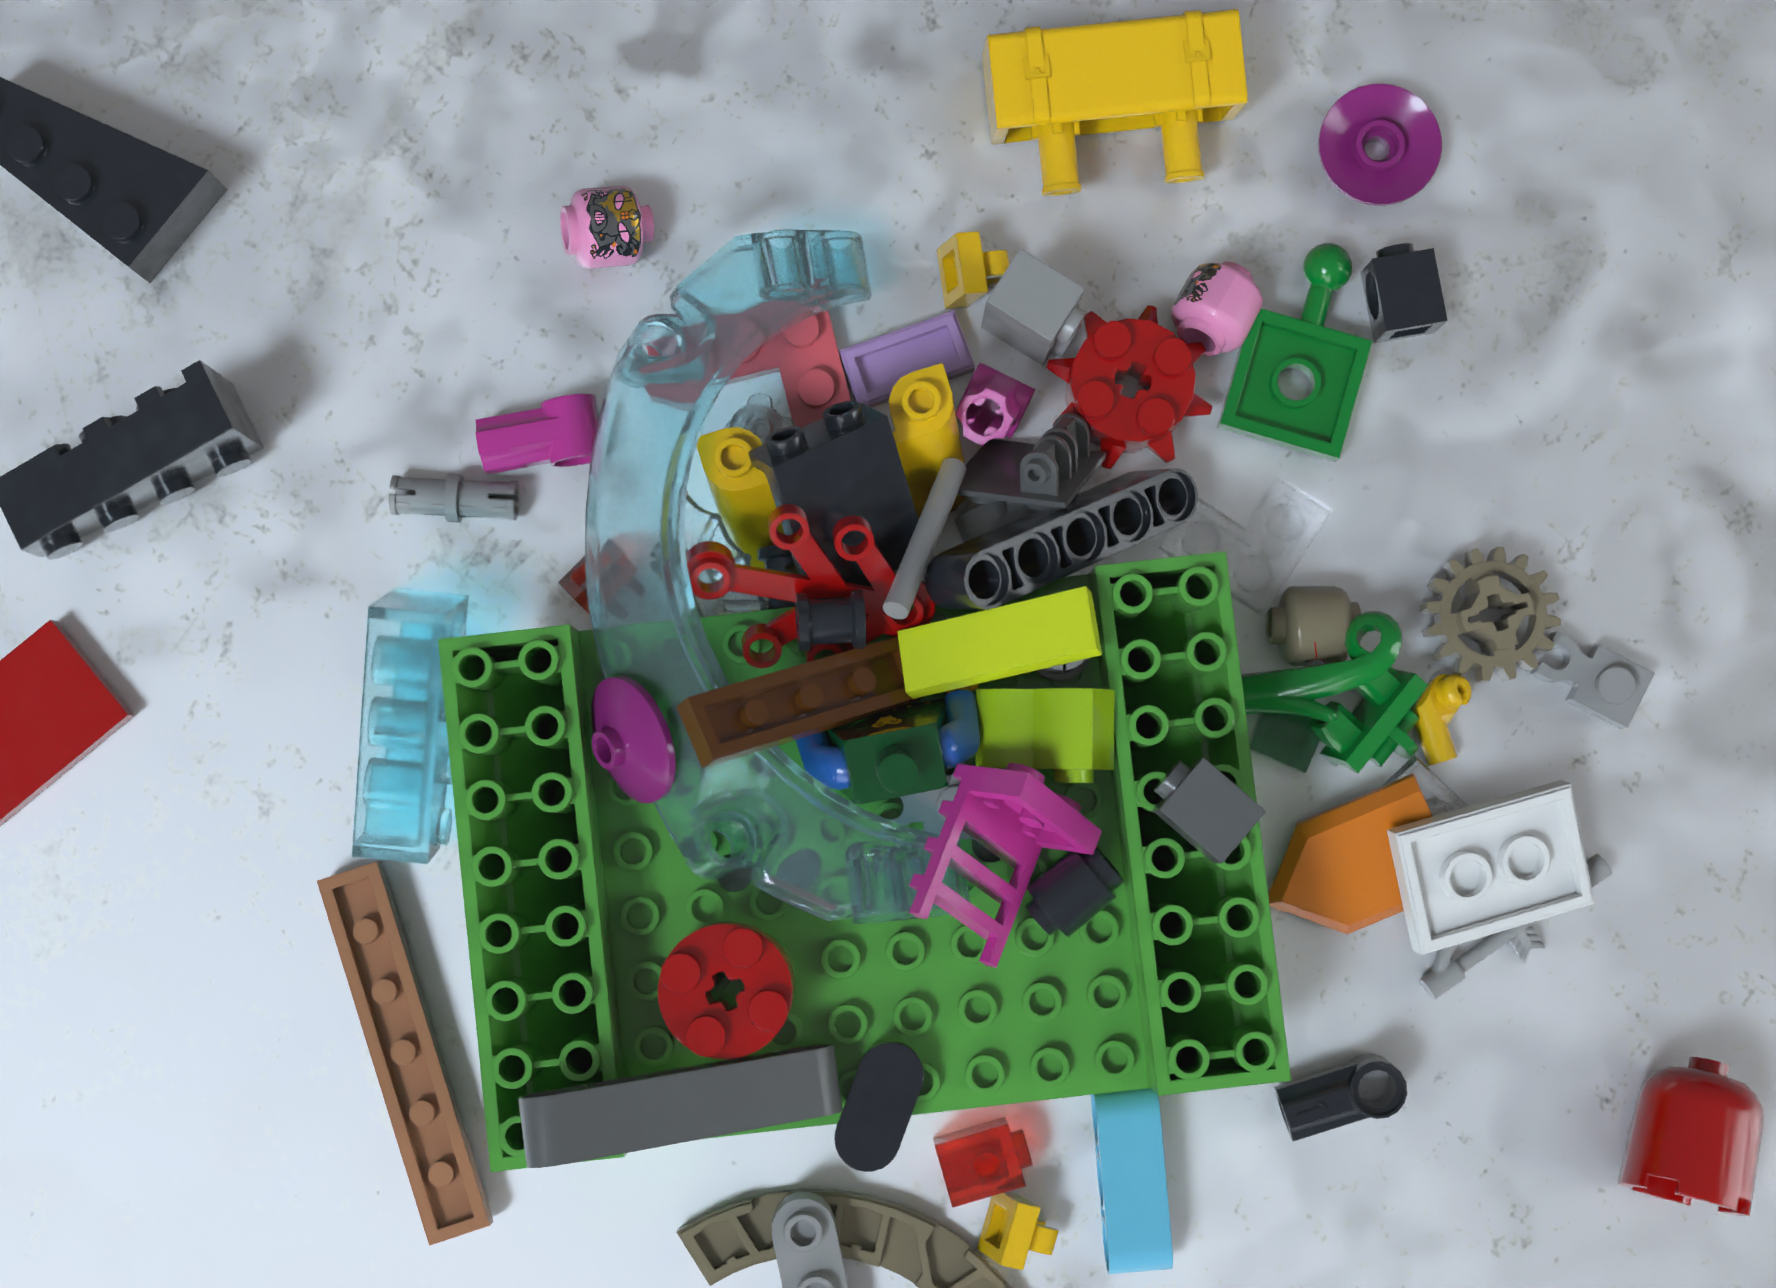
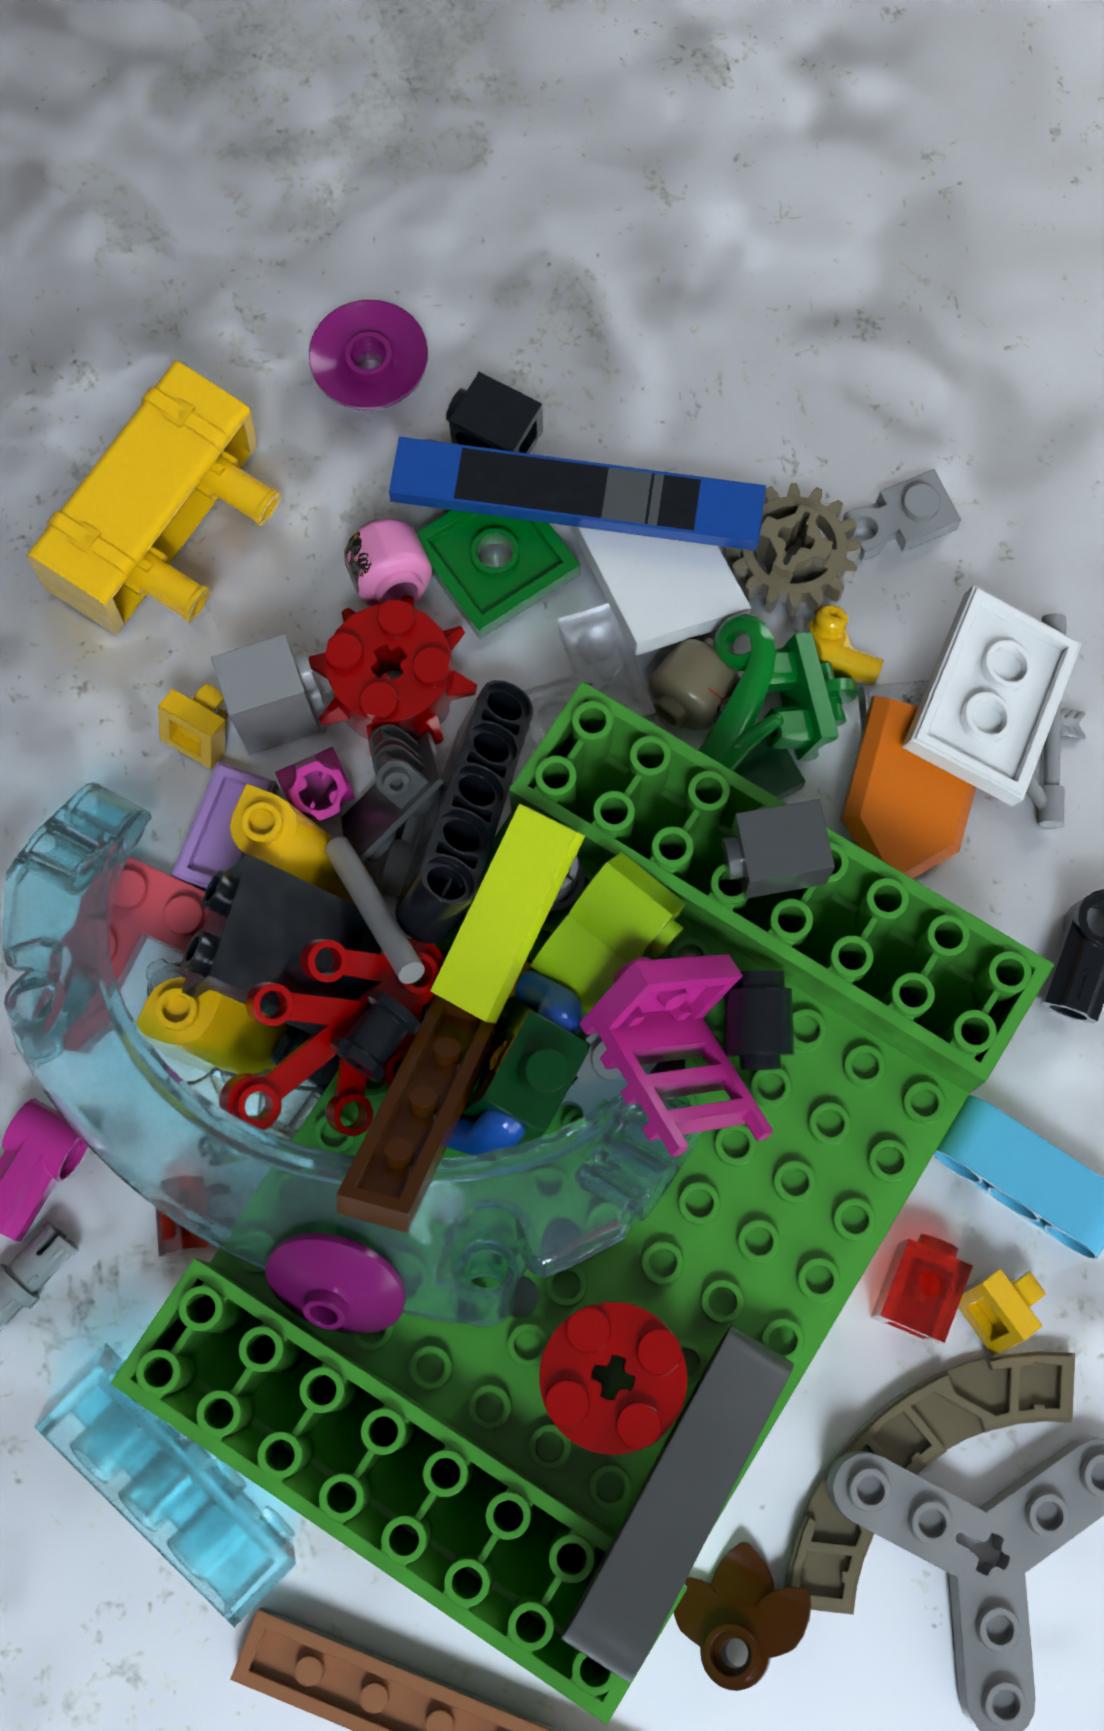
camera: 45 degrees left, 10 degrees down
black tile [834,1041,924,1172] -> none
none -> tile [389,436,766,551]
none -> white tile [570,467,751,656]
none -> reddish brown plate [674,1542,812,1691]

